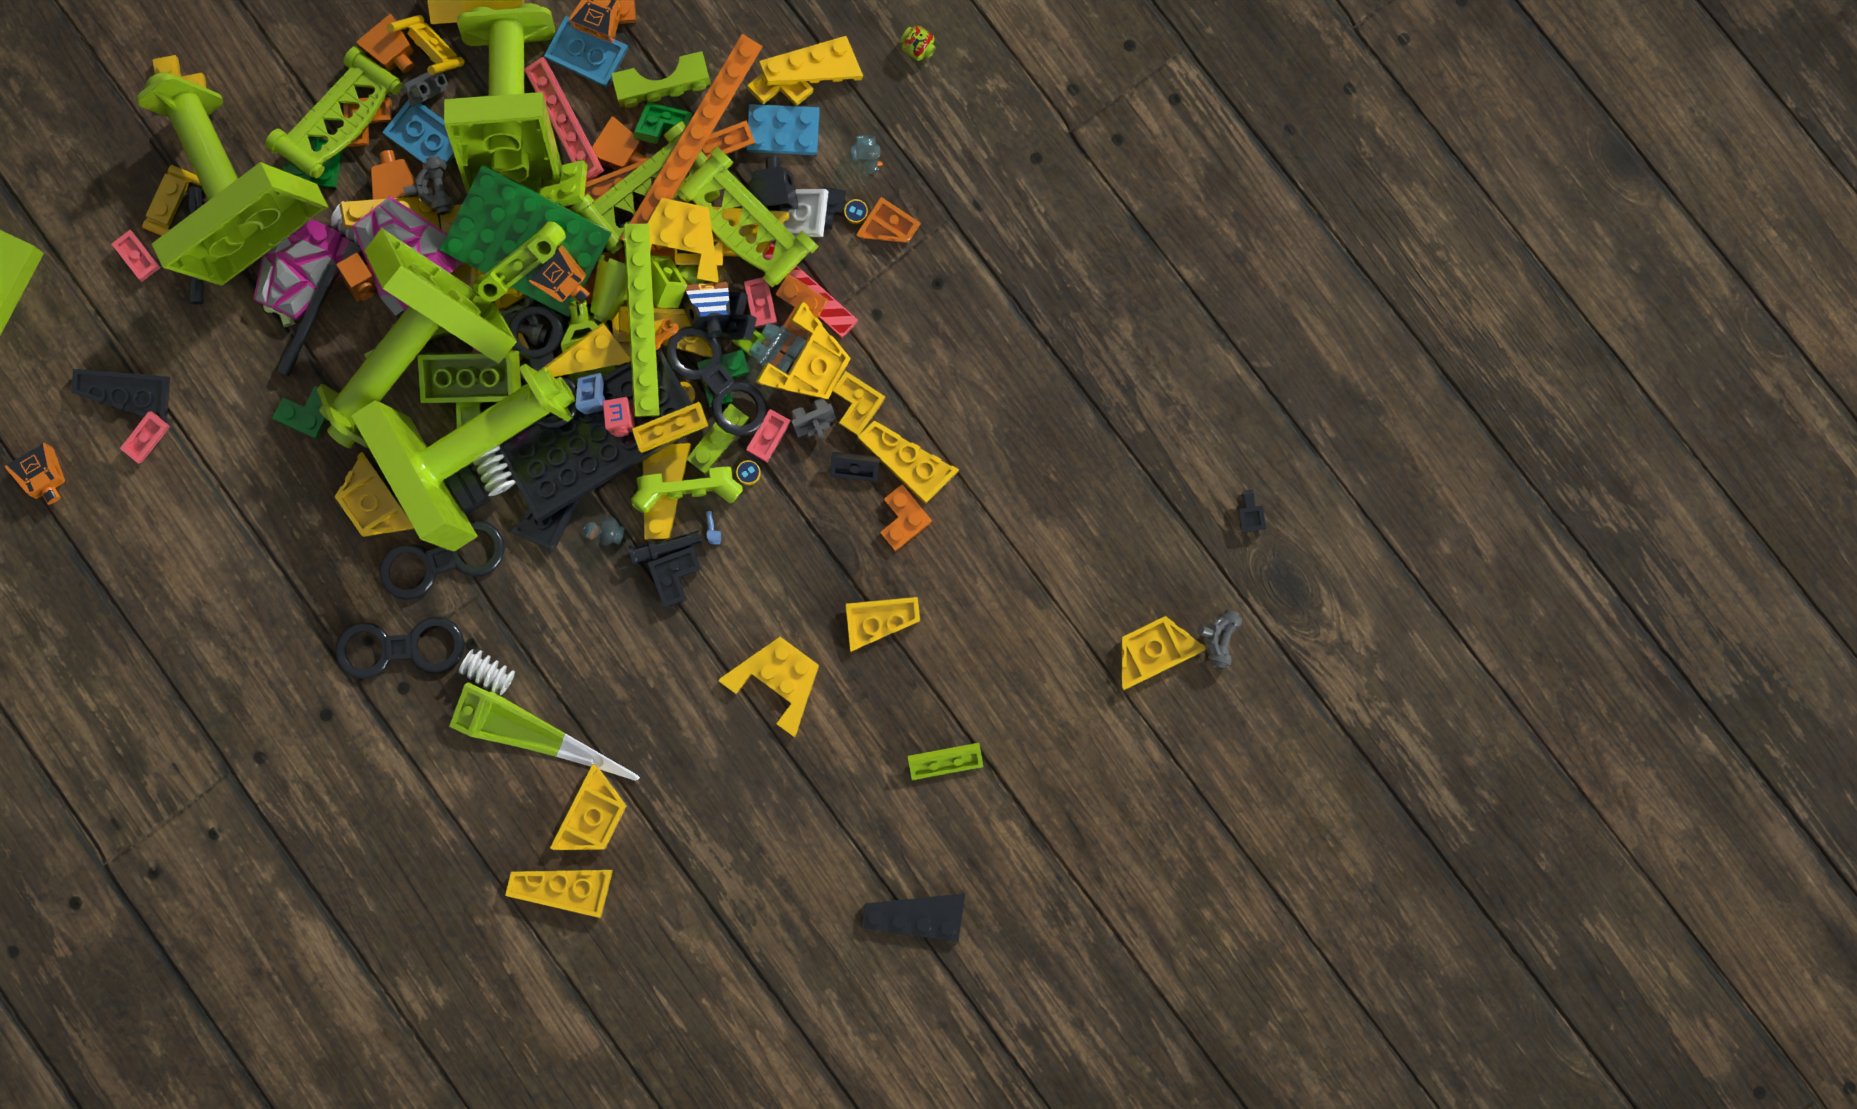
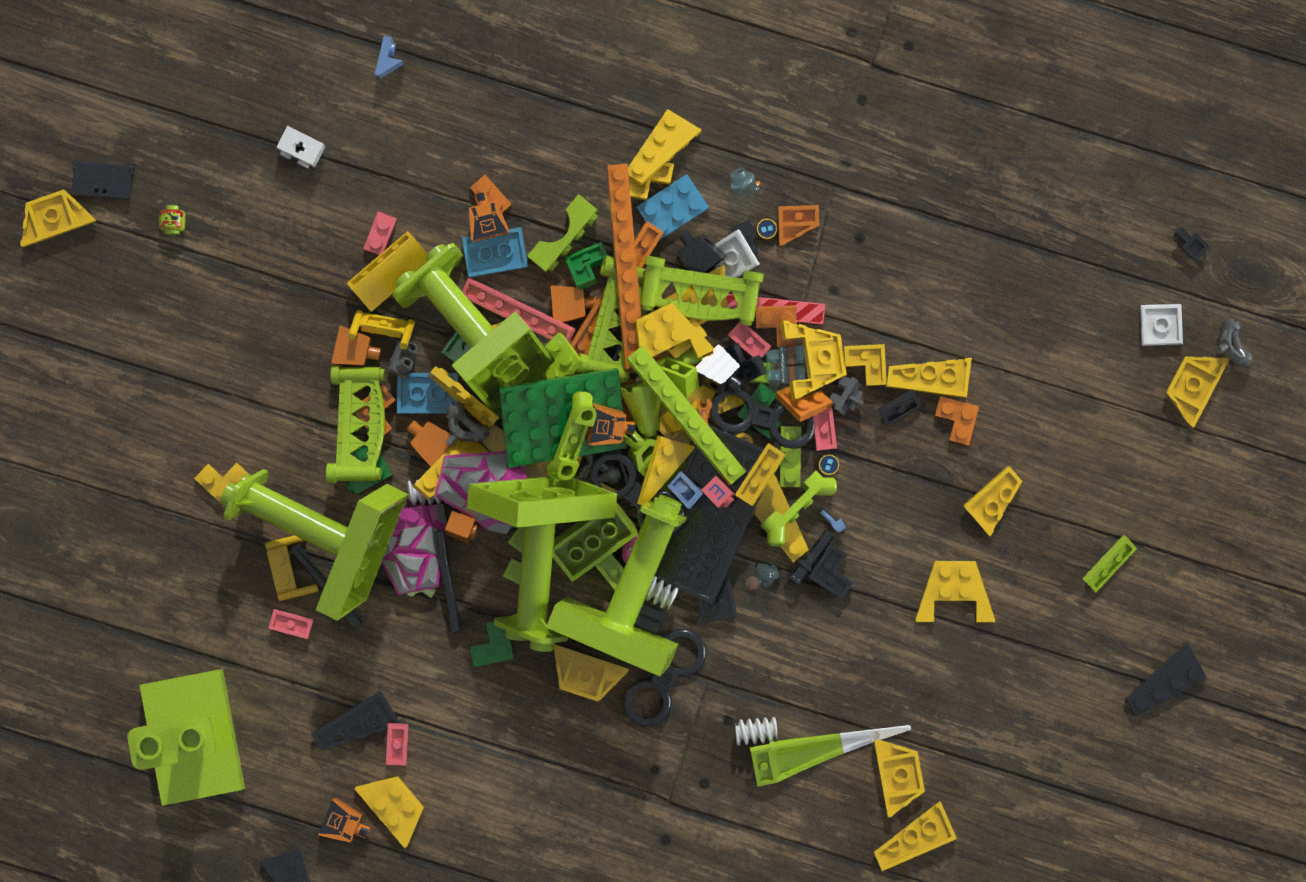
camera: 35 degrees left, 5 degrees up
black bar [335,617,465,679] -> none
lime head [900,25,936,61] -> none
none -> yellow wing [354,776,424,848]
none -> yellow wing [428,366,499,428]
none -> orange plate [775,386,833,422]
none -> white tile [1140,304,1183,346]

